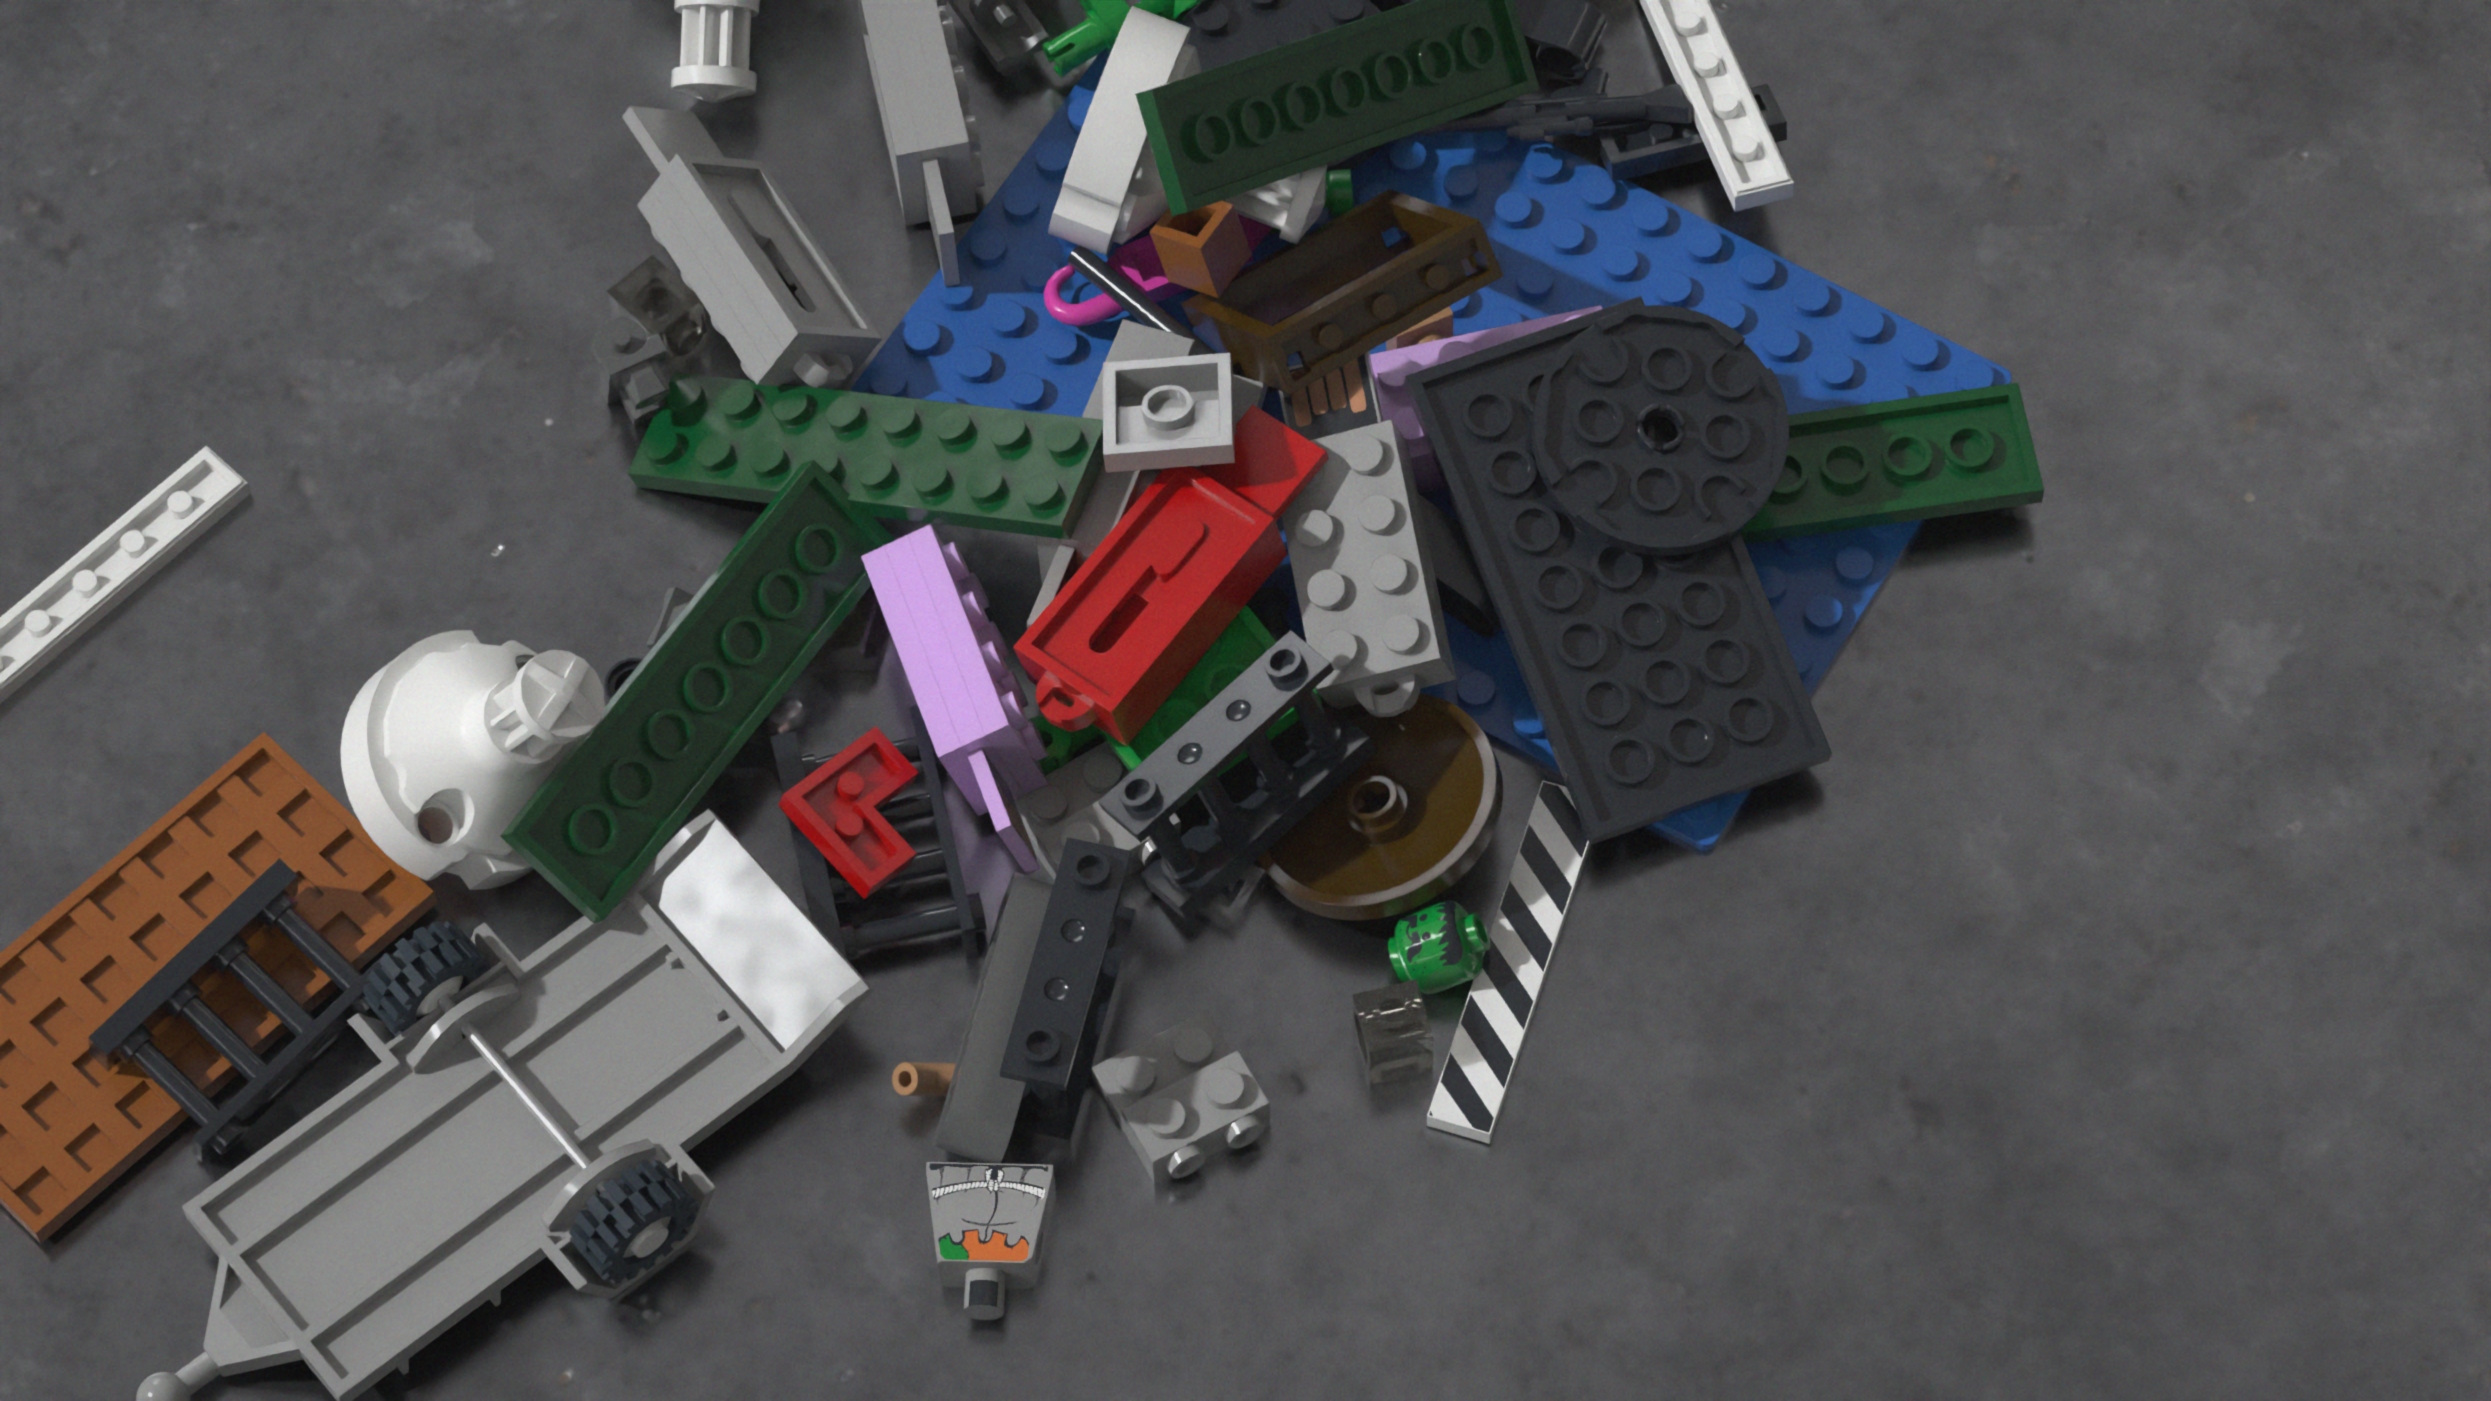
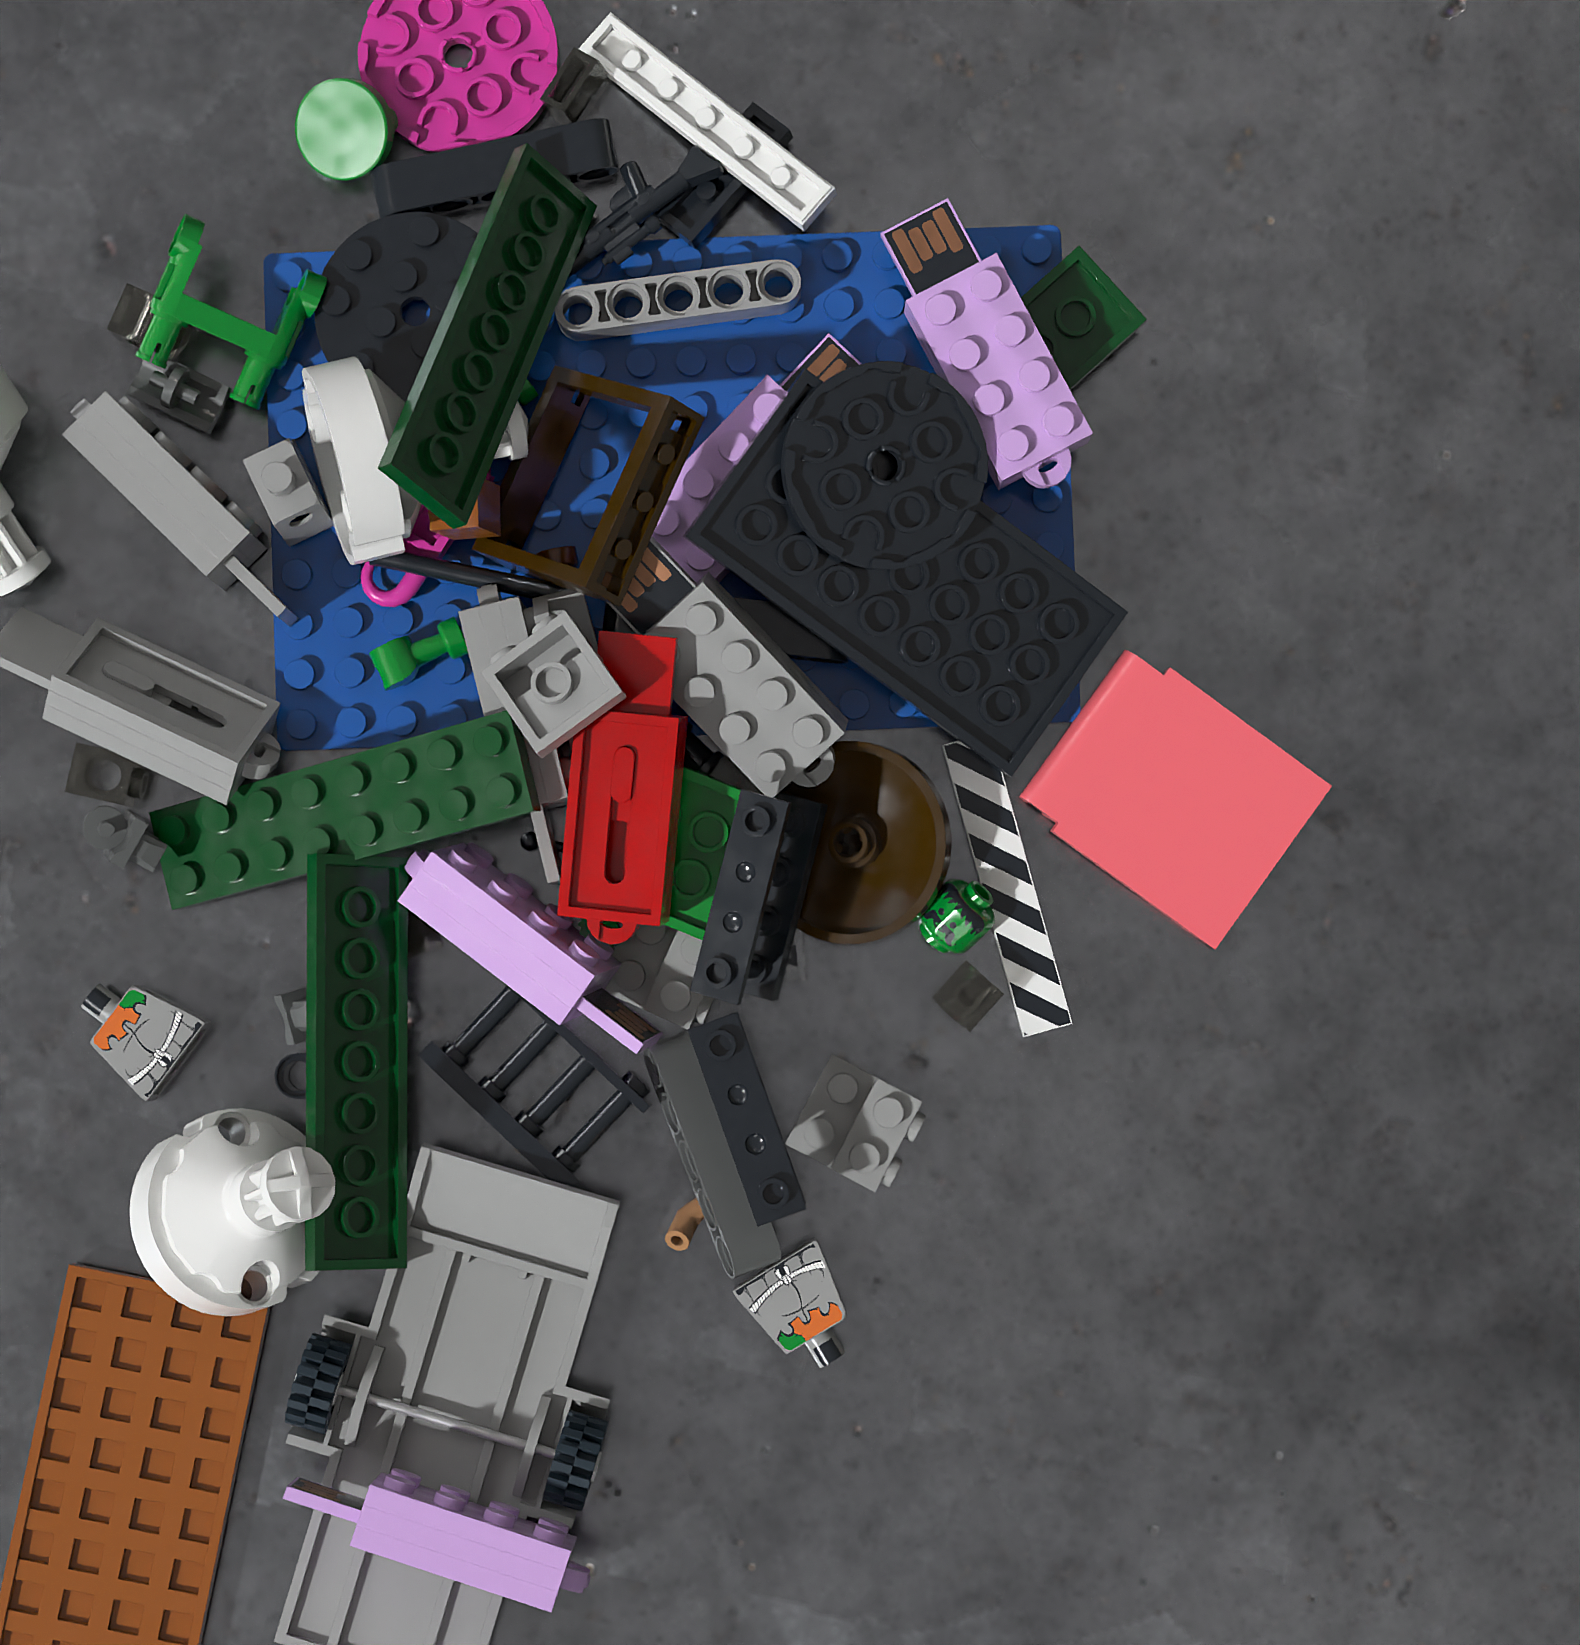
camera: 35 degrees left, 25 degrees up
black fence [88,858,382,1162] -> none
red plate [778,726,919,900] -> none
none -> light grey torso [81,984,213,1101]
none -> light grey torso [243,438,334,547]
none -> lavender piece [283,1468,591,1612]
none -> green leg [369,616,468,691]
none -> light grey beam [555,259,801,341]
none -> lavender piece [880,198,1093,490]
none -> coral piece [1019,650,1332,950]

